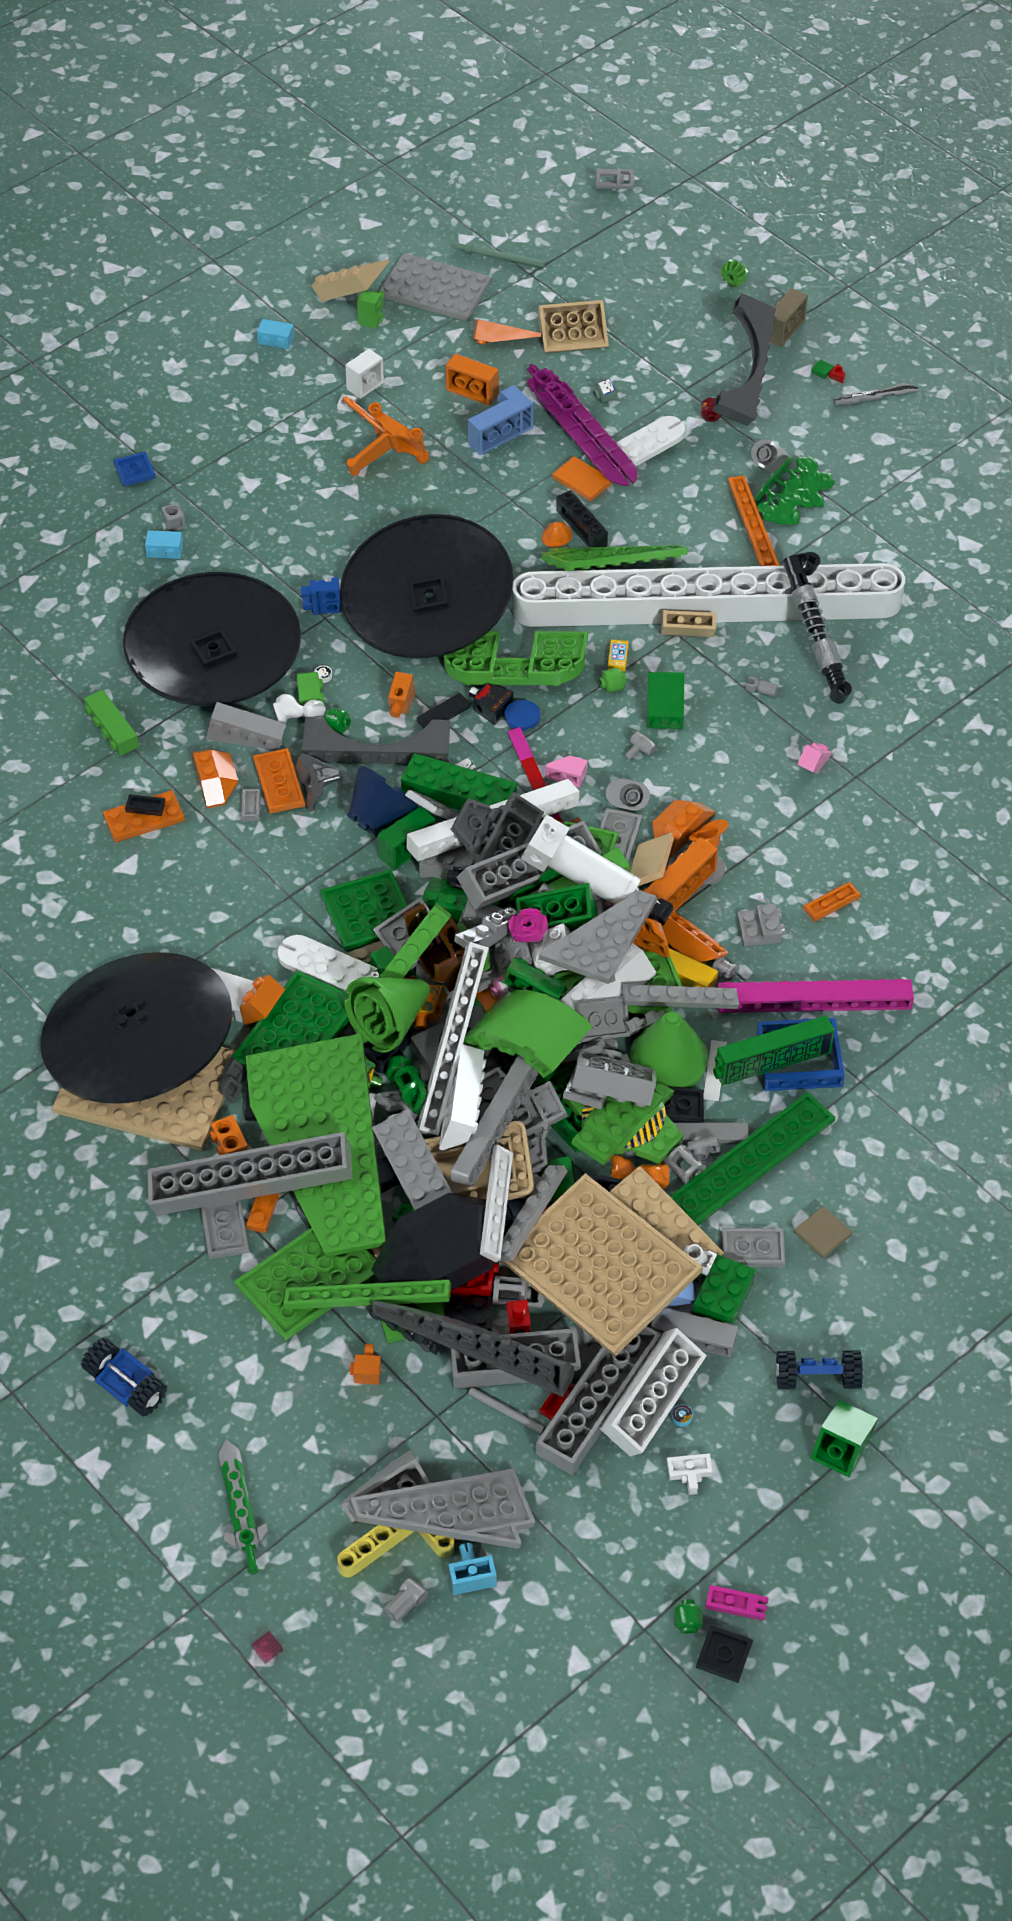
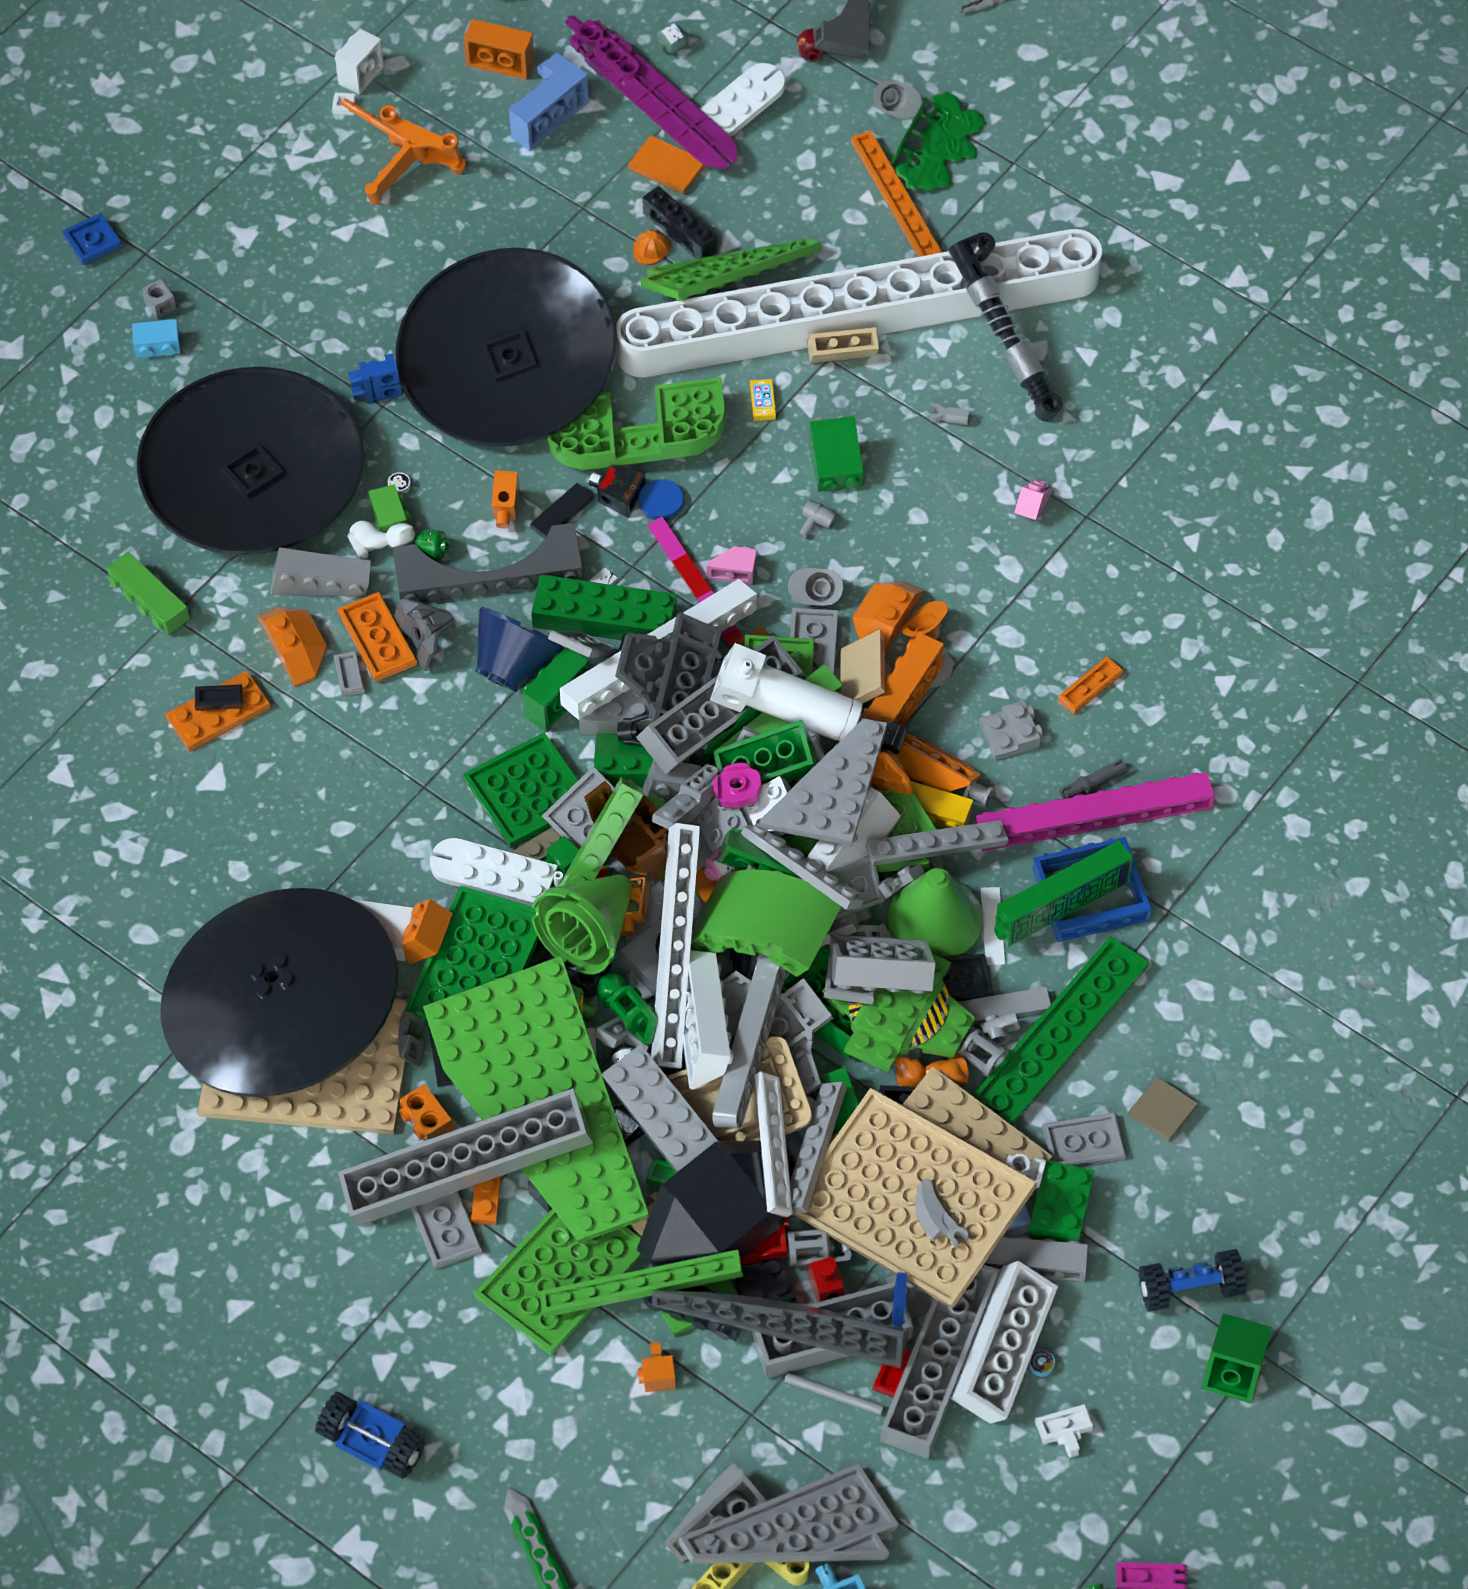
camera: 10 degrees left, 5 degrees up
medium azure brick [257,319,294,349] -> none
bright green head [599,668,627,693] -> none
none -> light grey plate [741,824,864,910]
none -> blue tile [892,1272,907,1326]
none -> light grey piece [915,1179,969,1248]
none -> dark grey pin [1060,759,1127,799]

